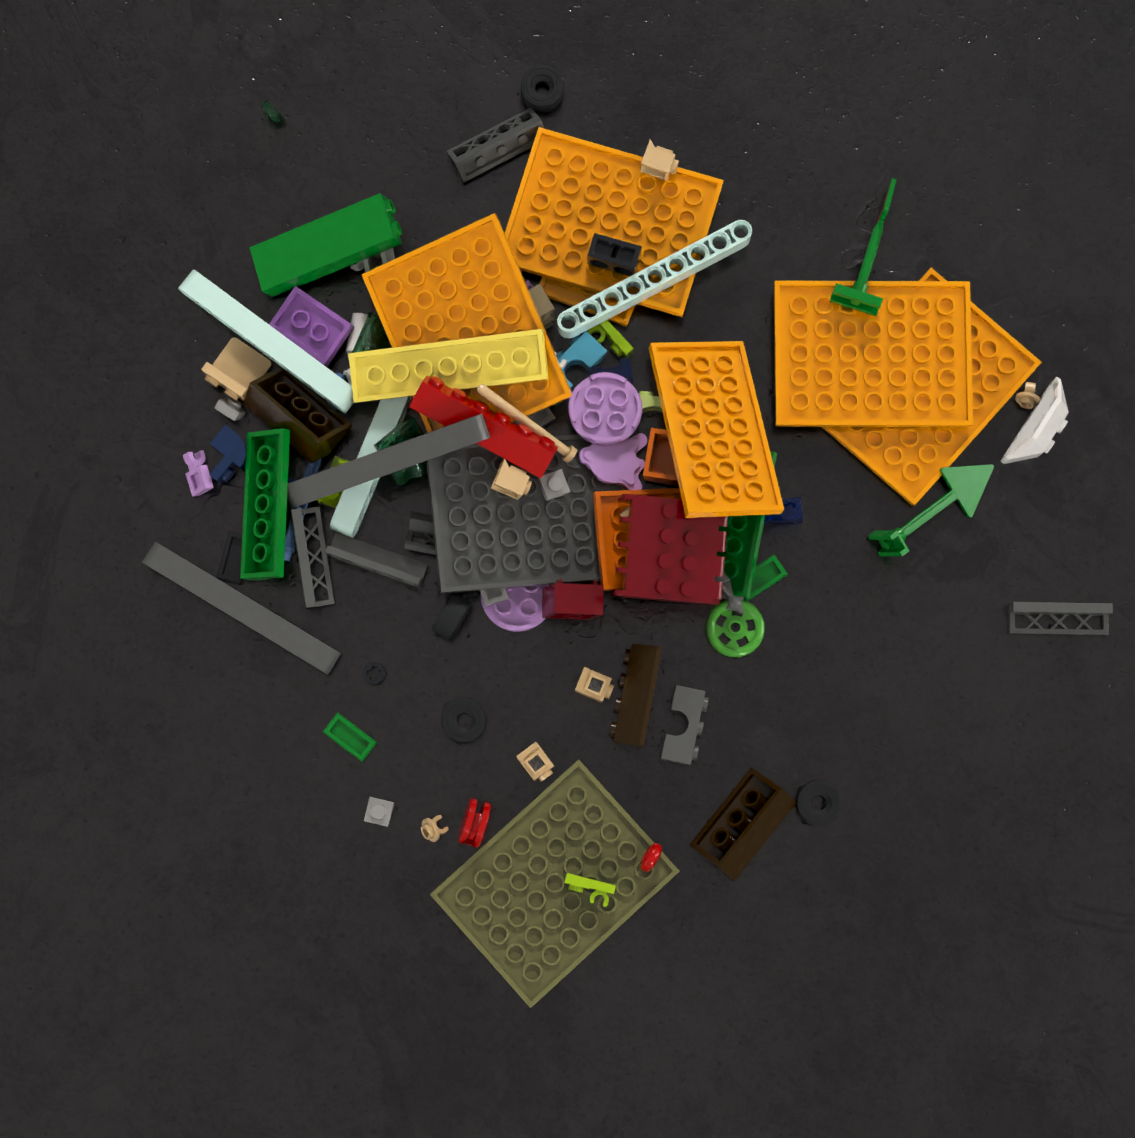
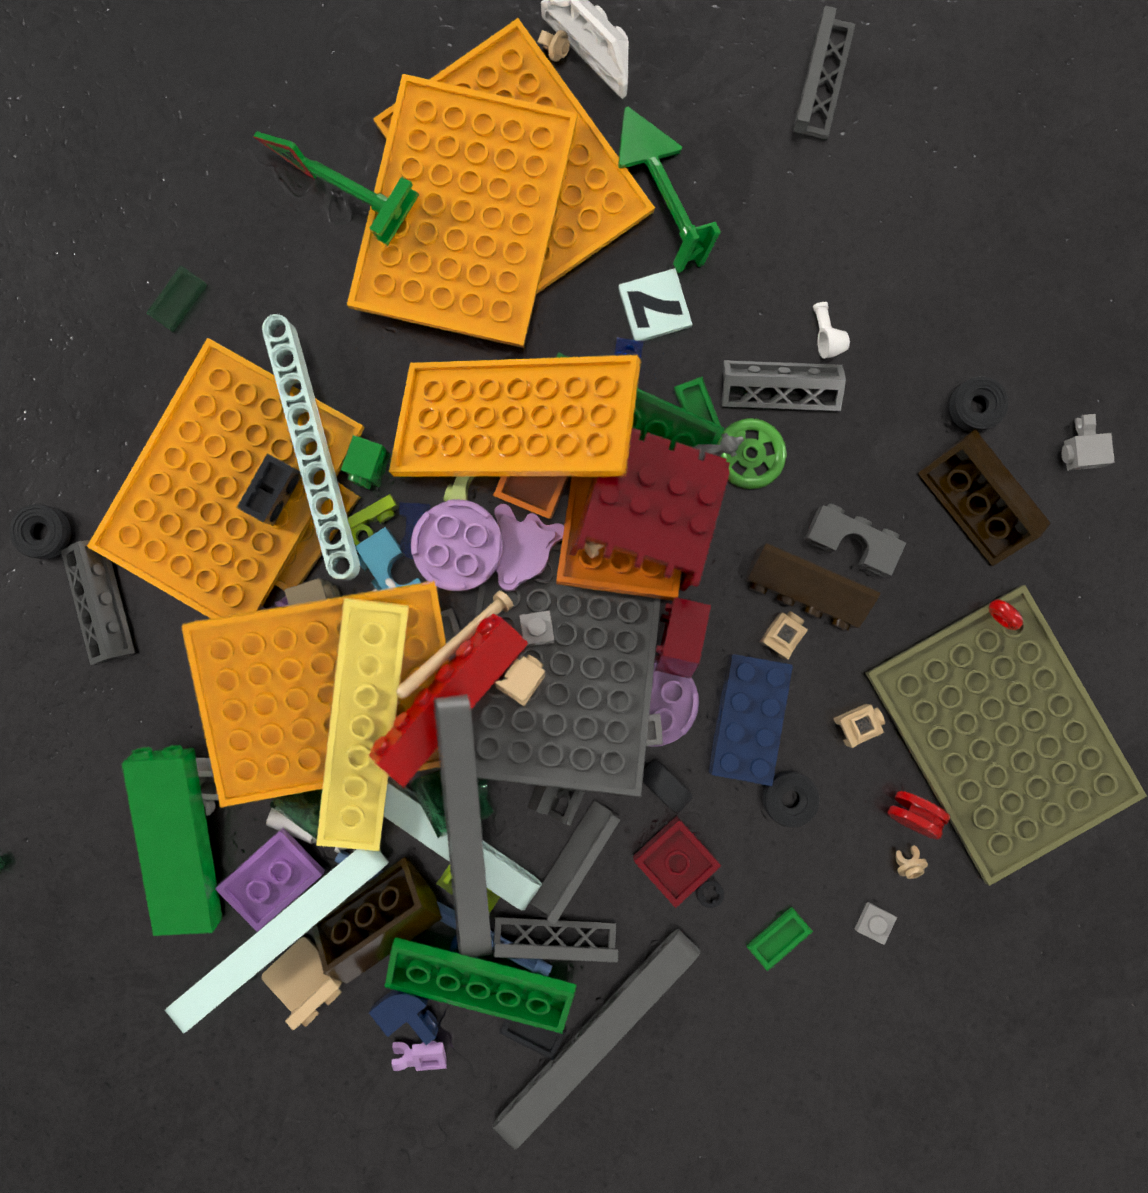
camera: 70 degrees left, 5 degrees up
light grey plate [214,397,247,421] -> none
lime plate [564,873,616,907] -> none
tan window [640,139,679,181] -> none
none -> clear green tile [146,266,207,332]
none -> green brick [341,435,391,490]
none -> light aqua tile [618,268,692,343]
none -> dark red container [633,816,721,908]
none -> dark blue brick [708,654,793,786]
none -> dark grey fence [722,360,846,411]
none -> white bar [813,302,850,358]
none -> light grey brick [1062,414,1115,471]

